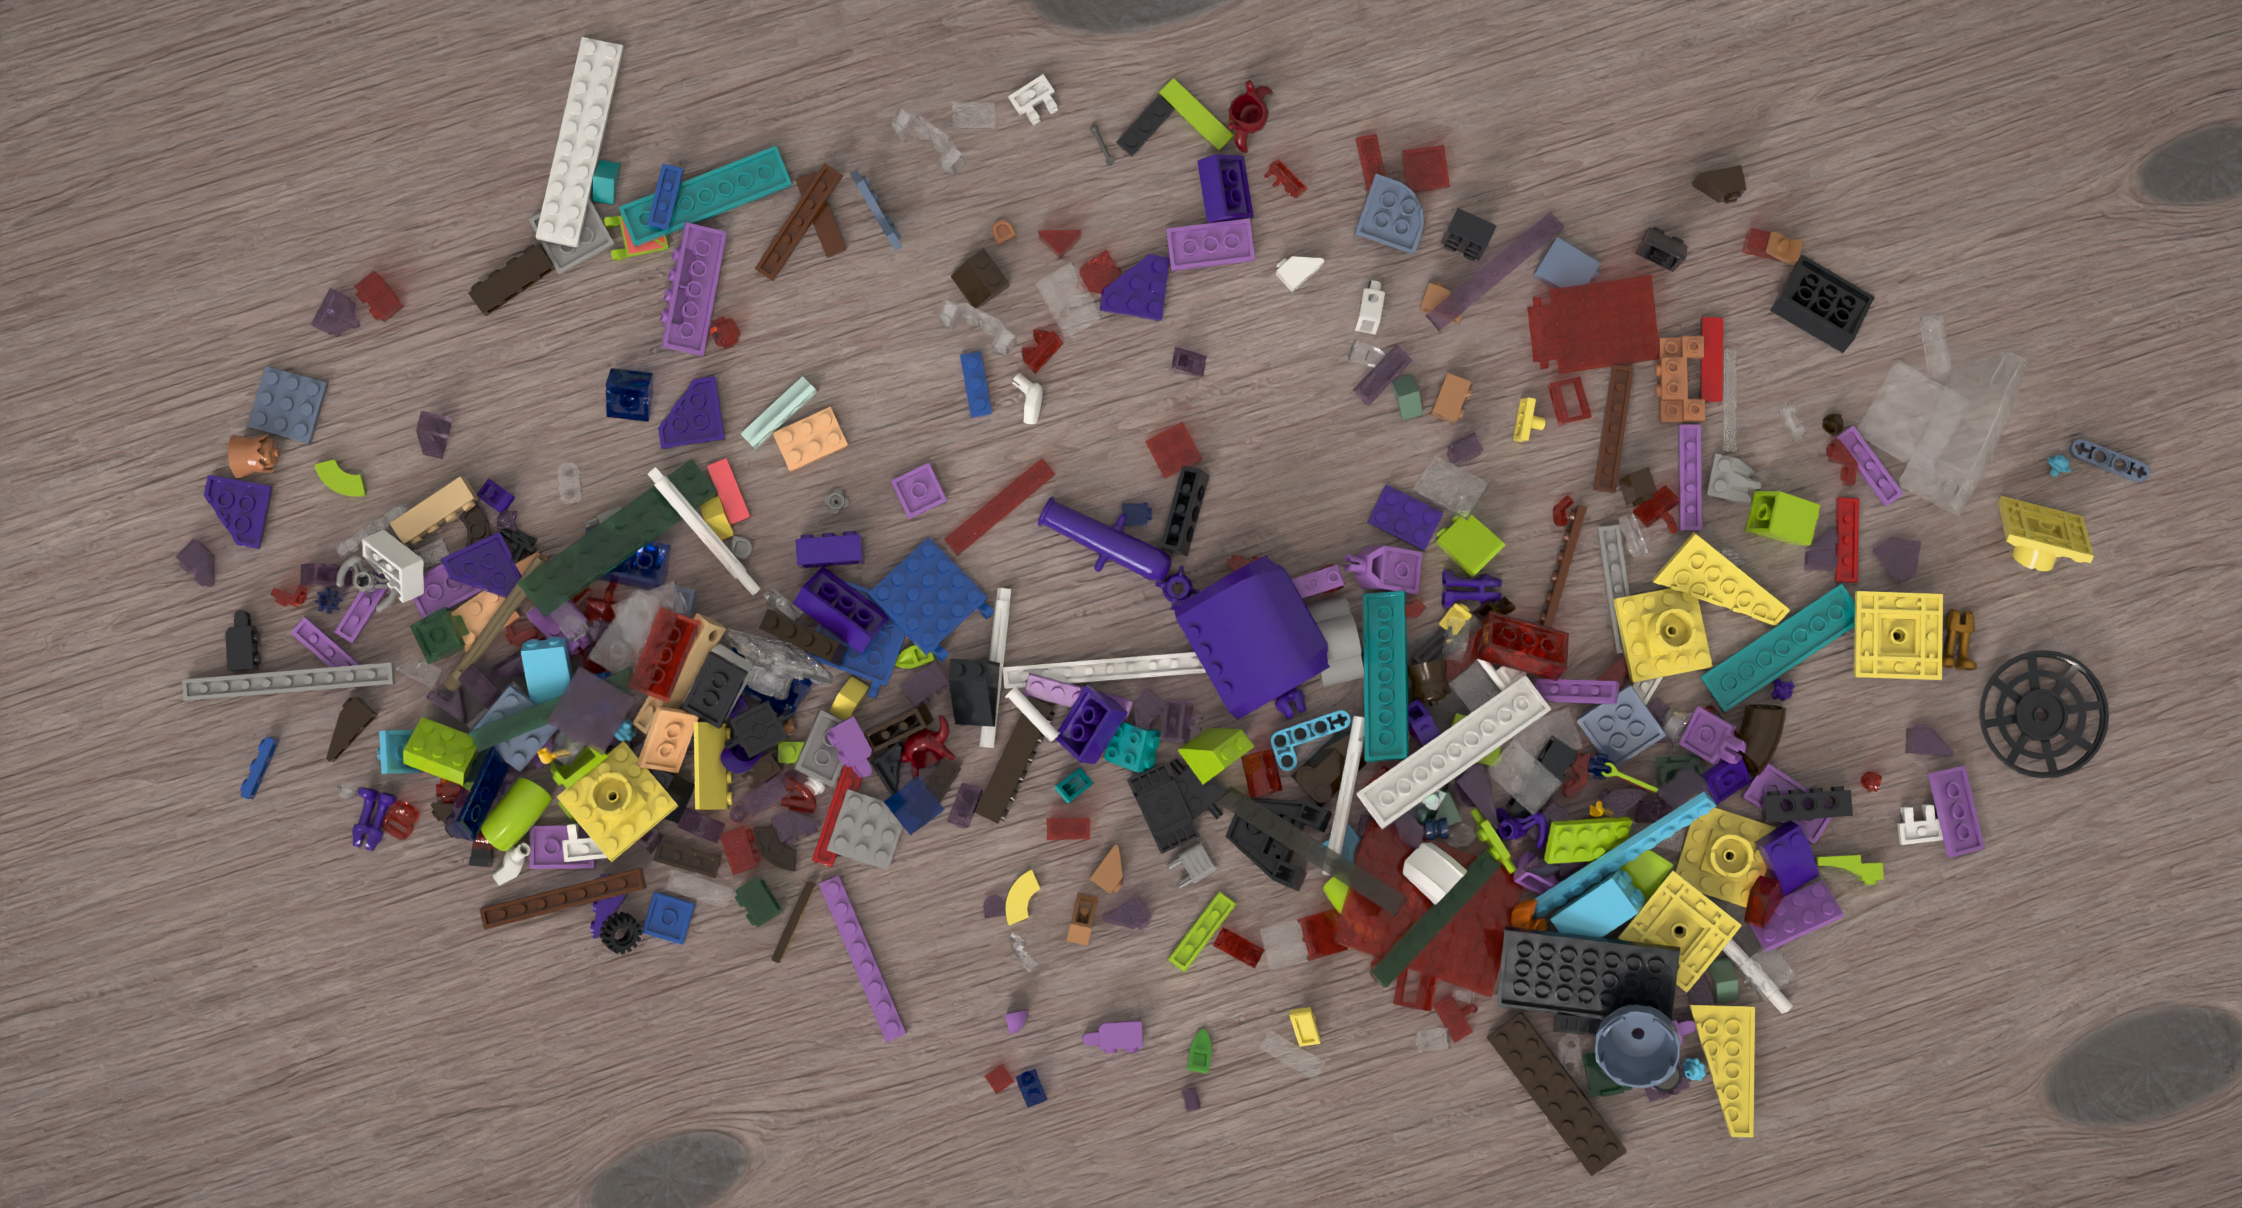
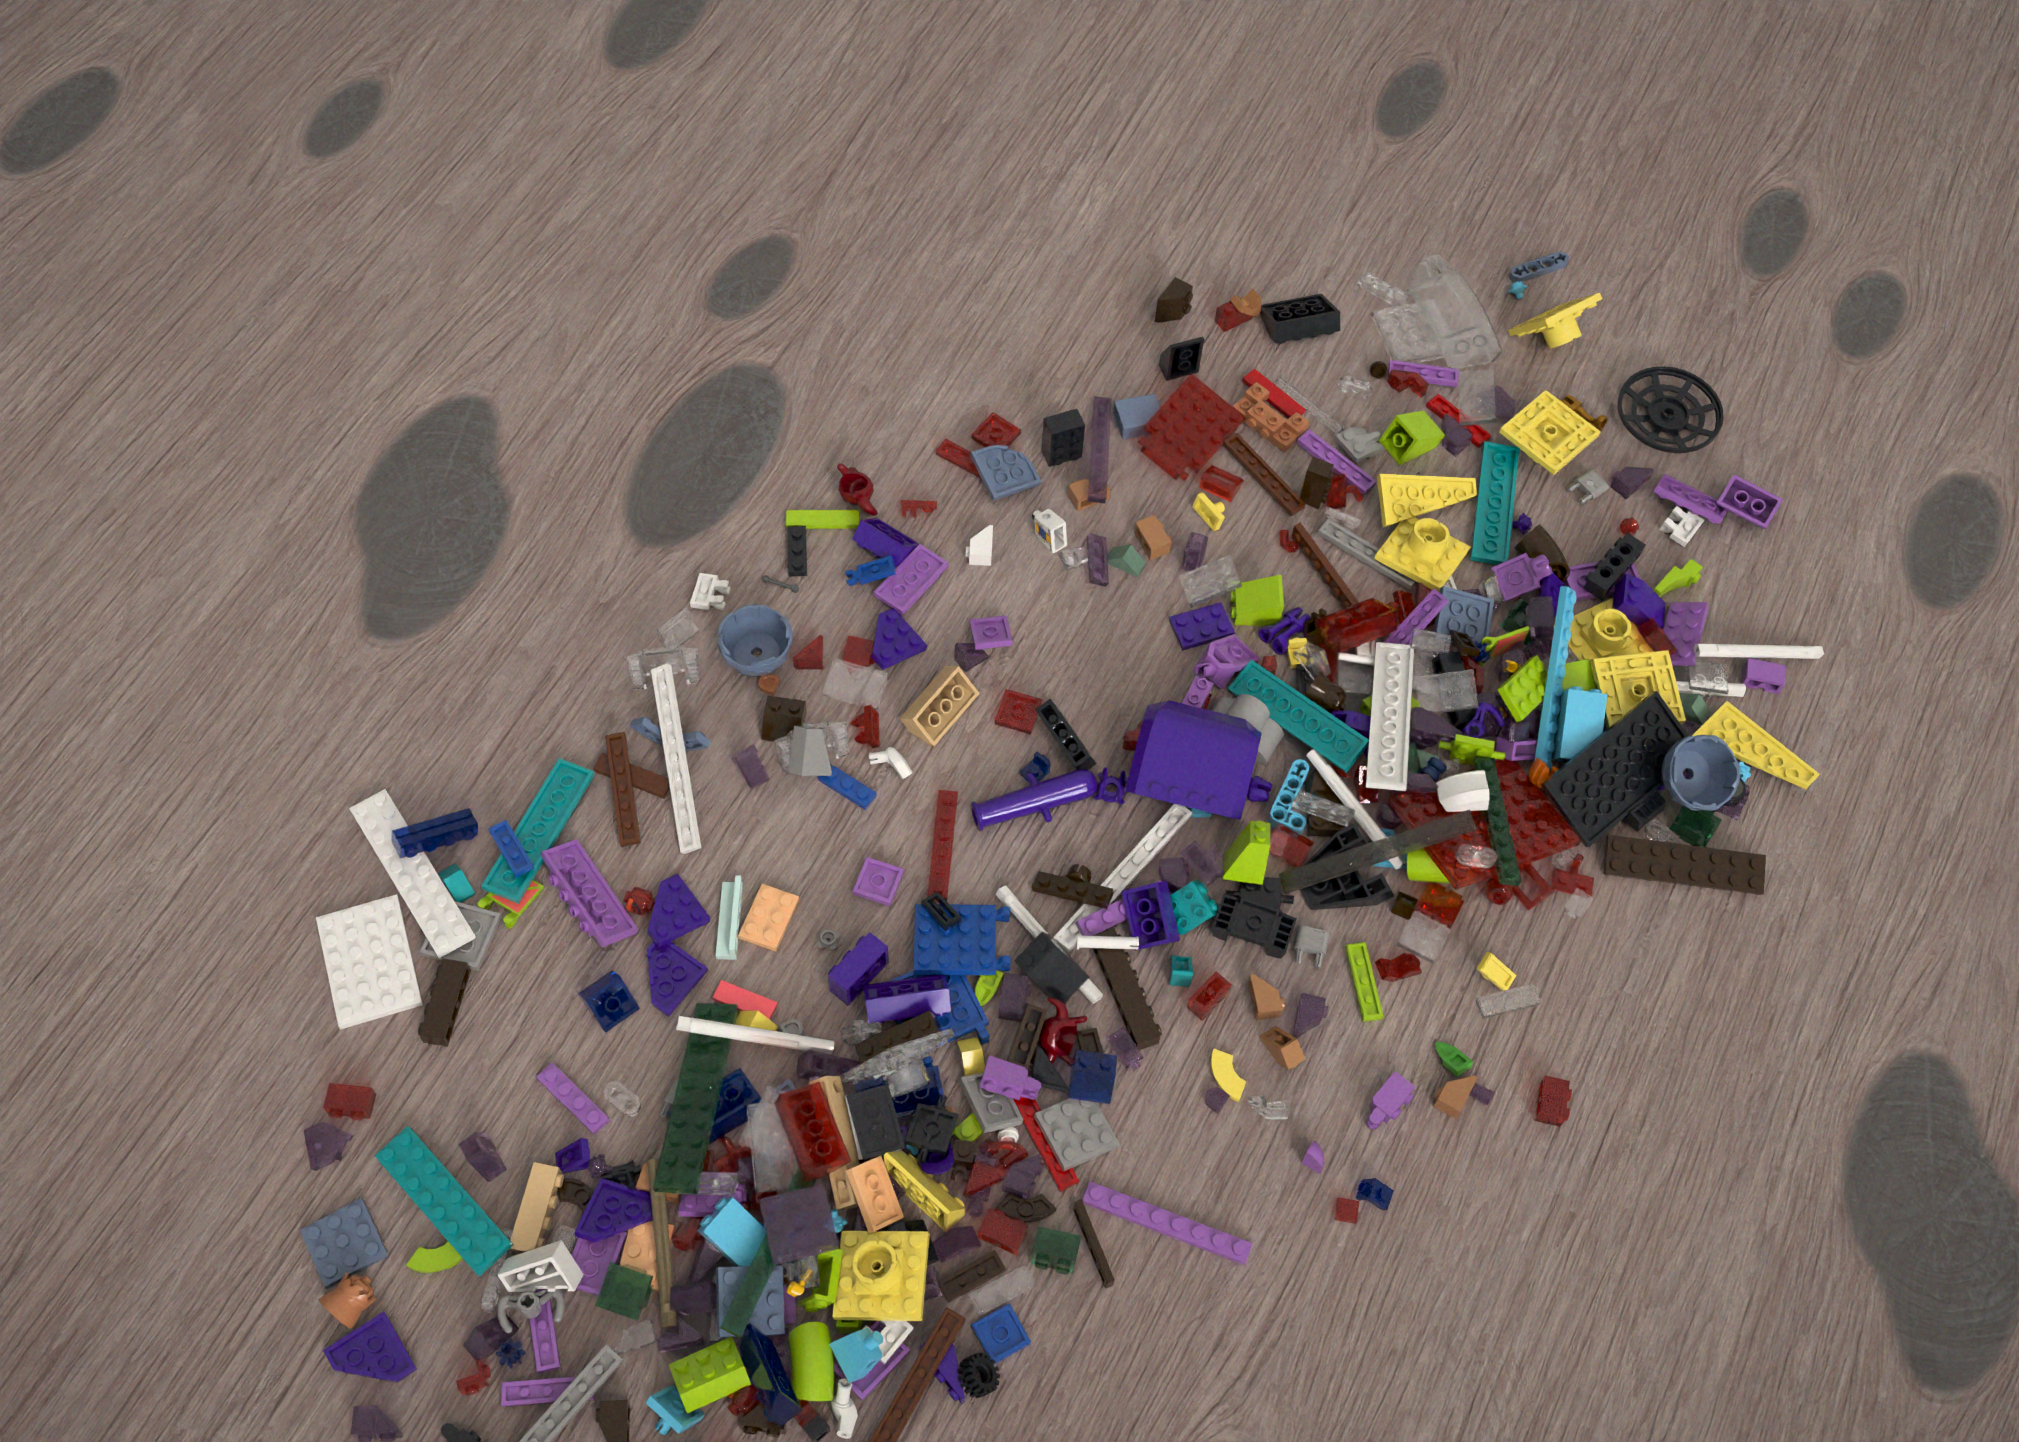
camera: 45 degrees left, 25 degrees down
none -> white plate [316,894,423,1030]
none -> teal plate [375,1126,514,1277]
none -> clear blue brick [391,808,478,859]
none -> medium lavender plate [536,1063,610,1135]
none -> dark purple plate [647,874,711,948]
none -> white plate [651,663,701,854]
none -> sand blue piece [718,604,793,676]
none -> clear purple tile [732,745,769,789]
none -> light grey slope [789,723,832,776]
none -> clear purple slope [796,1050,865,1084]
none -> medium azure torso [830,1328,883,1383]
none -> blue plate [845,556,896,586]
none -> tan slope [899,666,980,747]
none -> black tile [921,892,962,931]
none -> clear red slope [963,1160,1006,1198]
none -> medium lavender plate [969,616,1012,650]
none -> dark brown plate [1032,864,1114,909]
none -> clear plate [1292,791,1355,827]
none -> clear red plate [1377,590,1415,624]
none -> dark brown slope [1391,892,1418,920]
none -> clear tile [1410,628,1451,654]
none -> medium nougat slope [1433,1076,1478,1119]
none -> dark brown plate [1448,630,1480,657]
none -> clear plate [1456,844,1497,868]
none -> clear tile [1458,369,1496,426]
none -> clear red brick [1535,1075,1572,1127]
none -> light grey piece [1567,469,1609,504]
none -> white piece [1693,644,1824,659]
none -> medium lavender slope [1716,474,1783,529]
none -> medium lavender brick [1741,658,1786,694]

